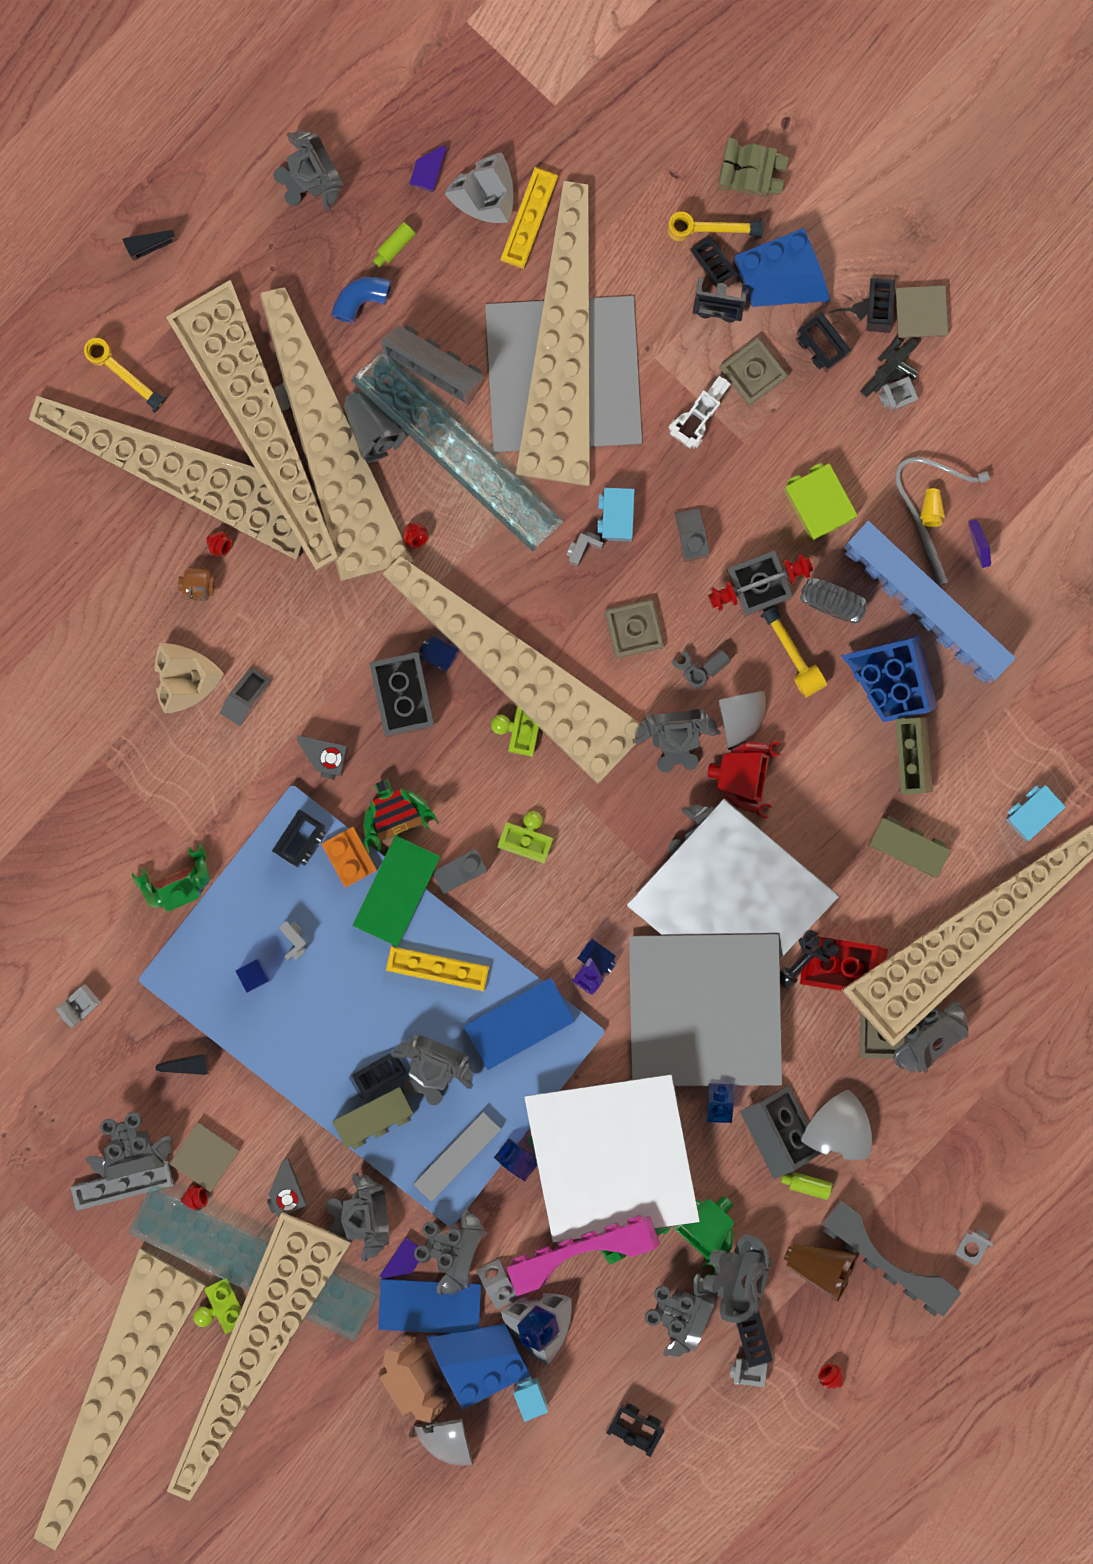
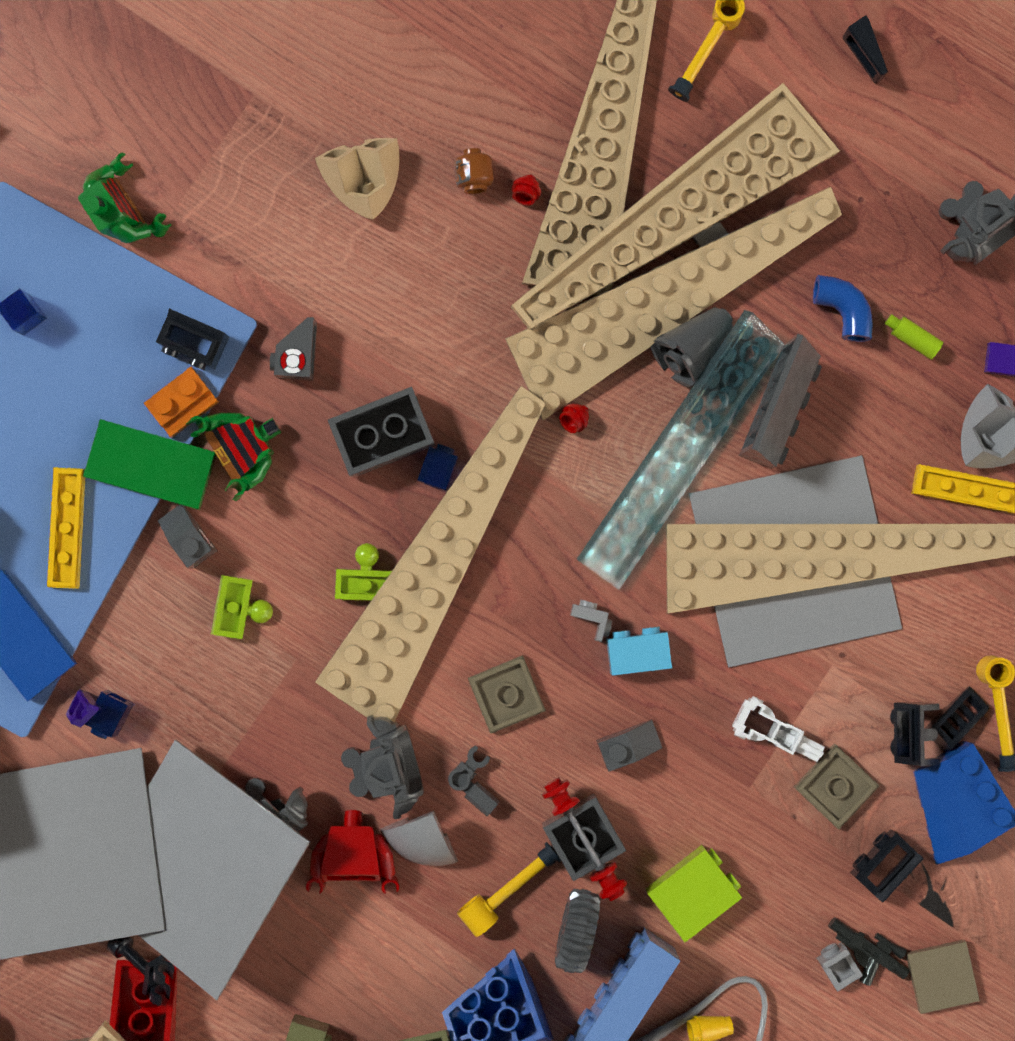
camera: 80 degrees right, 0 degrees up
dark grey slope [219,667,272,726] -> none
light grey bracket [279,921,308,961] -> none
black slope [866,278,895,333] -> none

